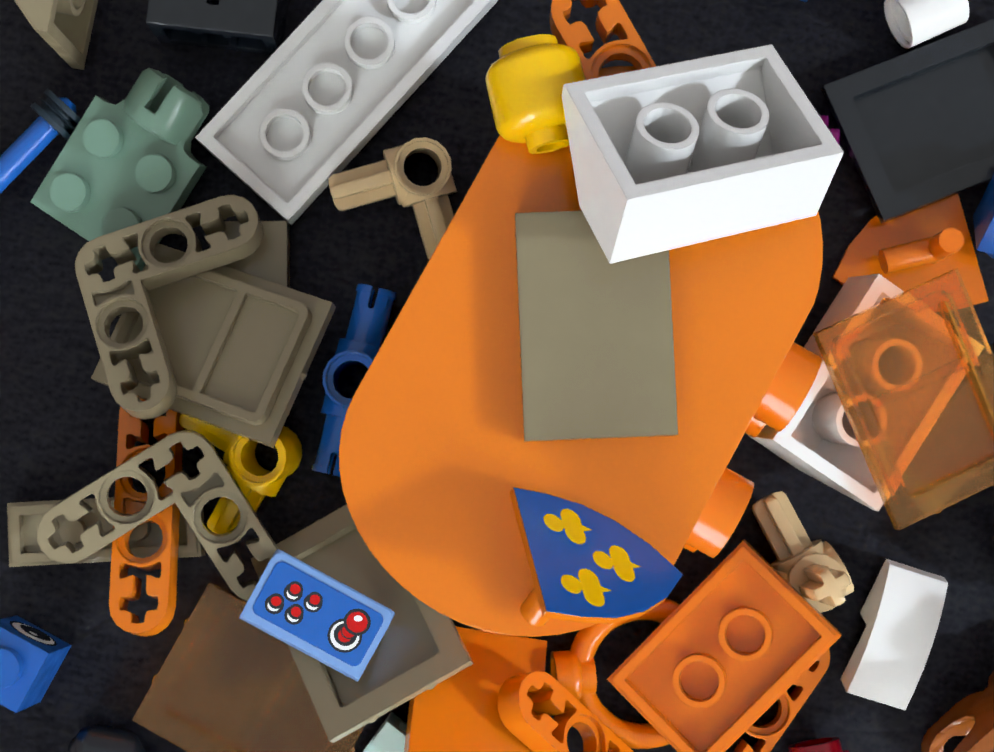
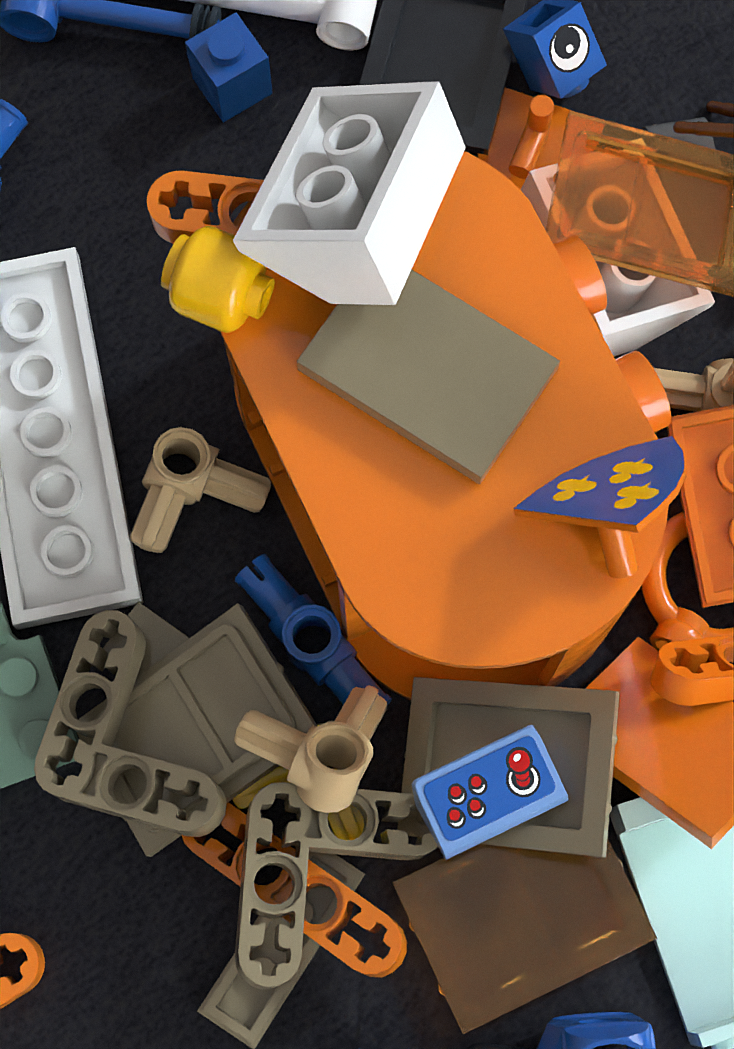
camera: 50 degrees left, 10 degrees down
none -> tan axle [234,685,387,813]

